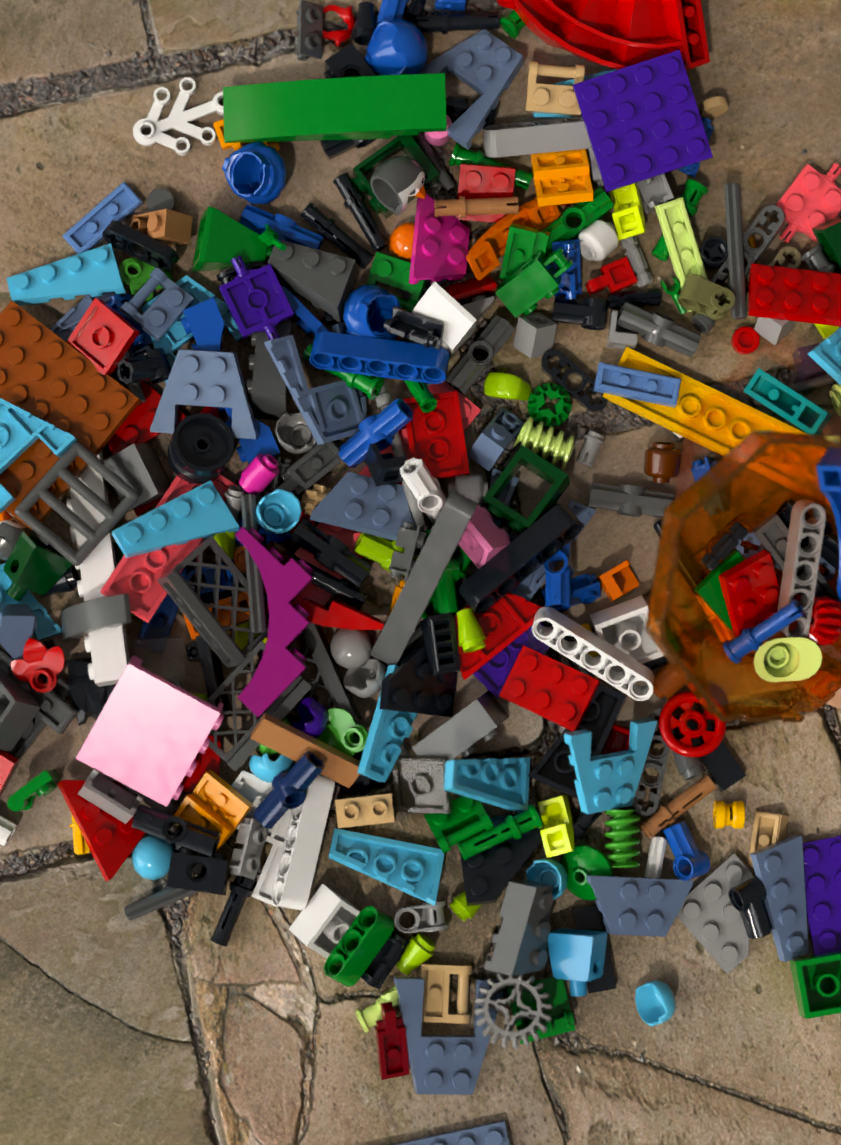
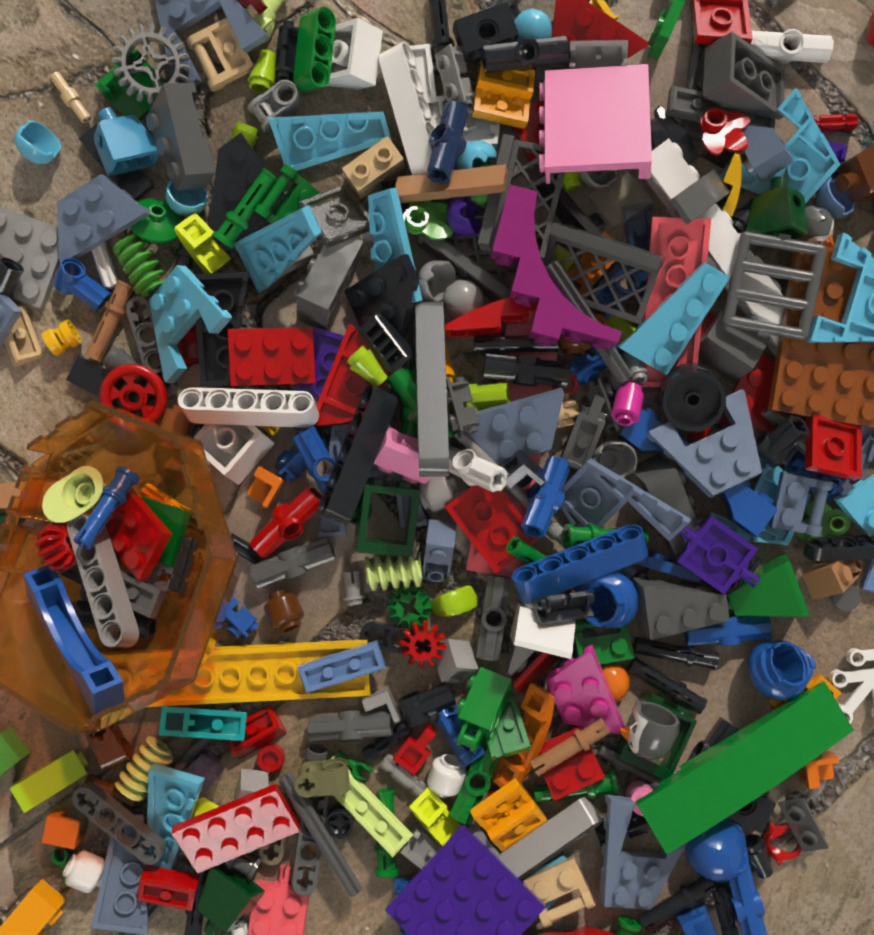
camera: 155 degrees right, 5 degrees up
medium azure hair [255,489,302,534] -> none
green hand [256,224,287,251] -> none
none -> tan bar [50,72,91,123]
none -> red slope [227,704,287,759]
none -> red piece [249,485,322,559]
none -> red gear [399,620,447,669]
none -> yellow slope [722,152,742,216]
none -> orange panel [799,750,839,789]

